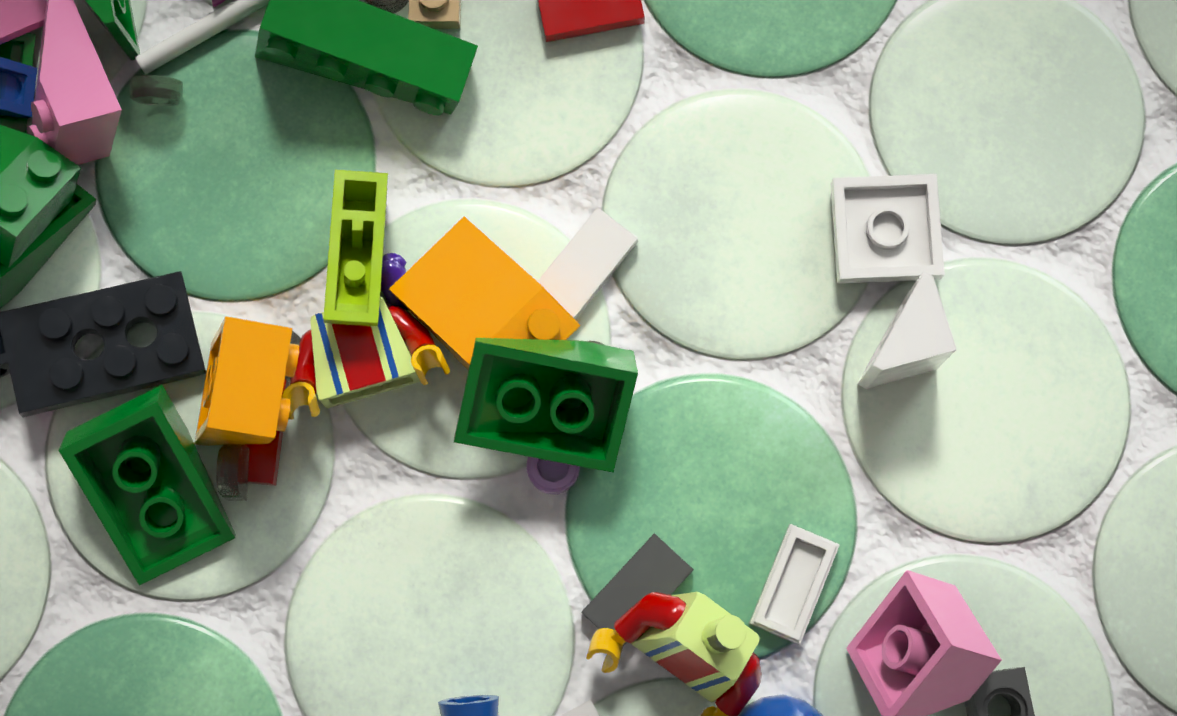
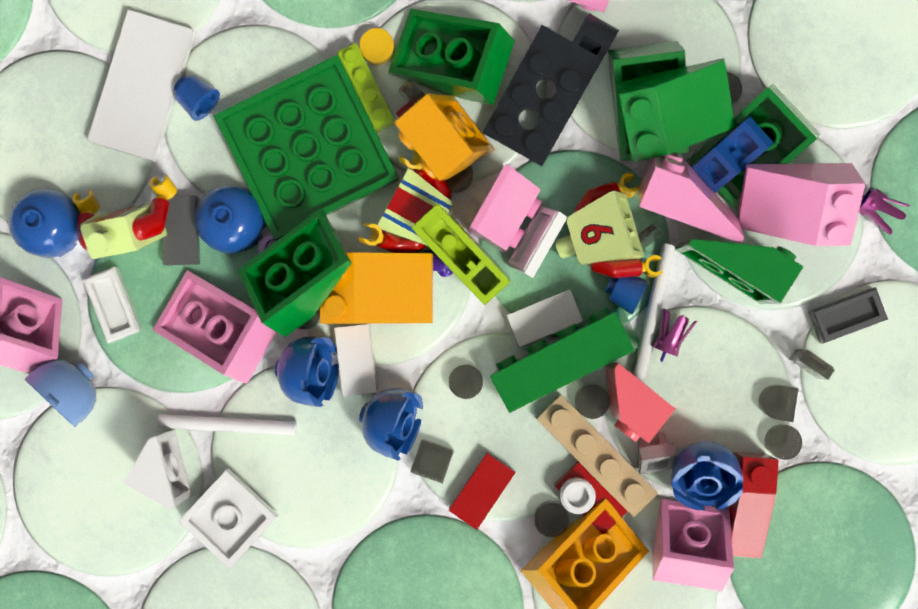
camera: 135 degrees right, 10 degrees up
none -> medium blue cylinder [24,359,97,427]
none -> bright pink slope [153,270,277,384]
none -> white bar [157,414,297,435]
none -> blue cylinder [195,185,266,254]
none -> green plate [213,54,399,241]
none -> blue cylinder [275,336,339,407]
none -> lime piece [337,43,395,133]
none -> yellow tile [359,28,395,65]
none -> blue cylinder [359,388,423,461]
none -> clear smoke tile [410,438,454,484]
none -> clear smoke tile [449,364,483,399]
none -> bright pink slope [469,164,542,253]
none -> white tile [506,289,583,347]
none -> tile [507,206,567,278]
none -> yellowish green torso [556,173,663,278]
none -> blue hat [605,276,650,315]

